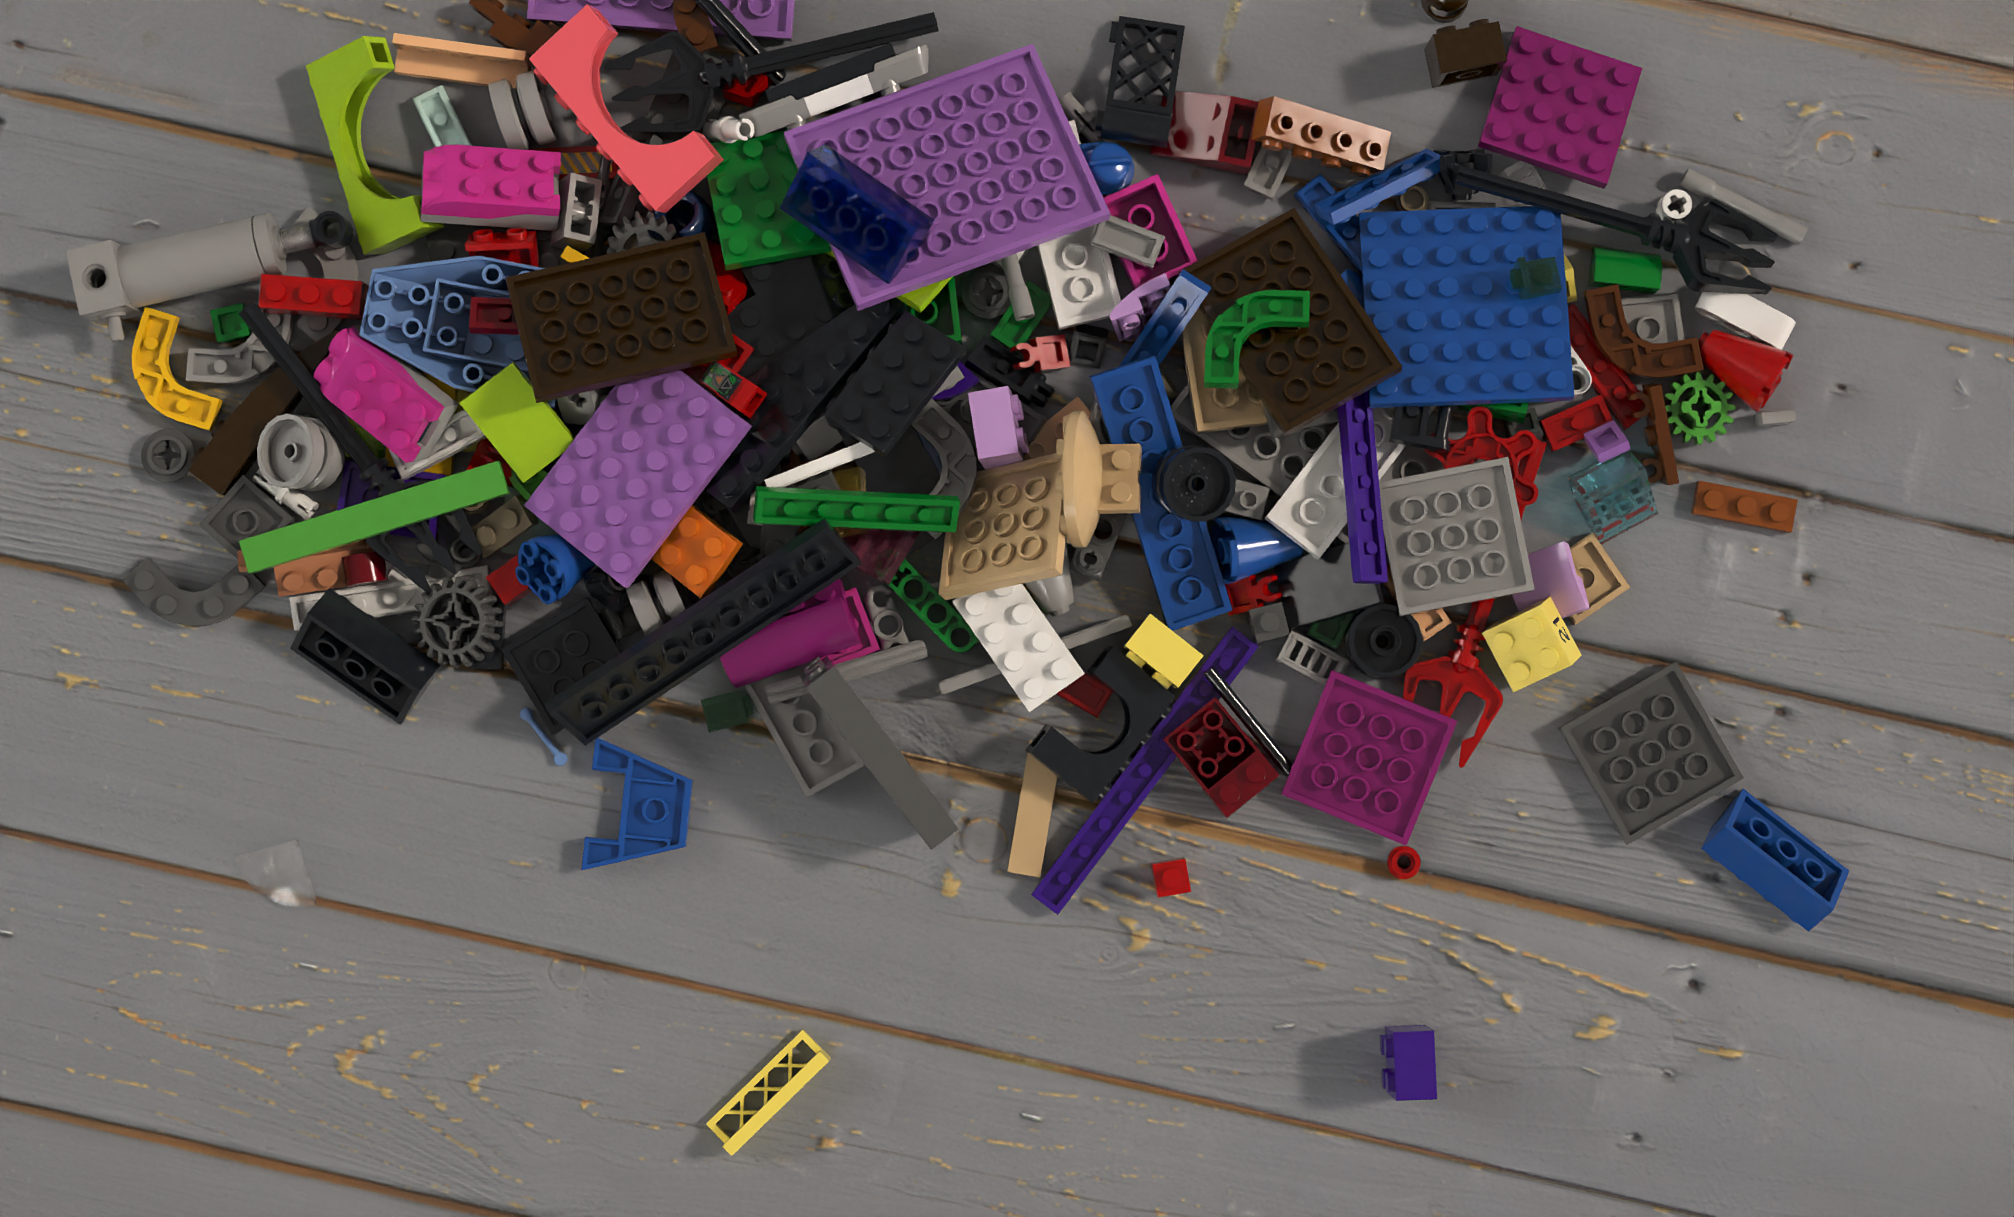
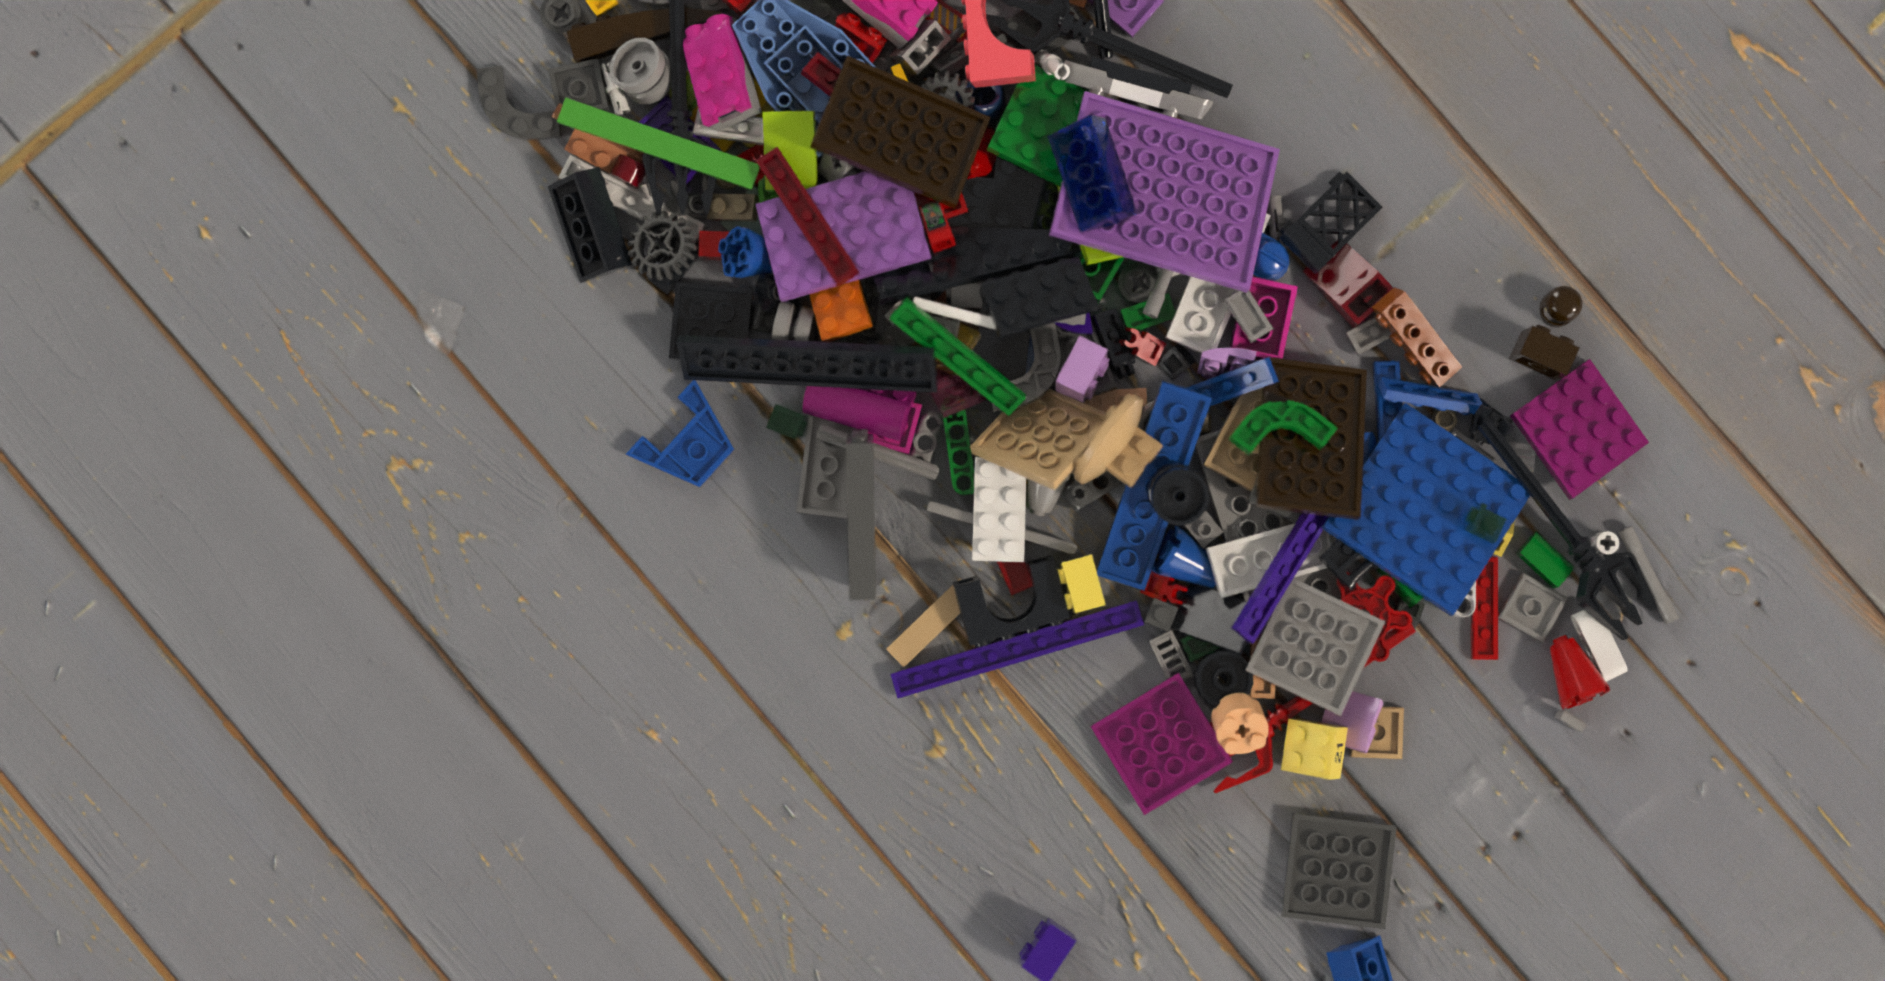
camera: 35 degrees right, 0 degrees up
medium blue hinge [520,707,568,766] -> none
light yellow fence [706,1029,831,1156] -> none
red plate [722,74,769,108] -> none
red brick [1151,857,1191,898] -> none
dark red slope [1163,697,1279,819] -> none
black bar [1203,666,1293,776] -> none
red plate [1387,846,1421,879] -> none
red plate [1539,394,1613,452] -> none
clear light blue slope [1567,450,1658,545] -> none
reddish brown plate [1583,284,1704,379] -> none
medium lavender plate [1583,420,1630,463] -> none
reddish brown plate [1627,382,1679,485] -> none
bright green gear [1663,372,1736,446] -> none
dark orange plate [1691,481,1798,533] -> none
none -> dark red plate [756,147,860,287]
none -> light nougat brick [1211,693,1268,754]

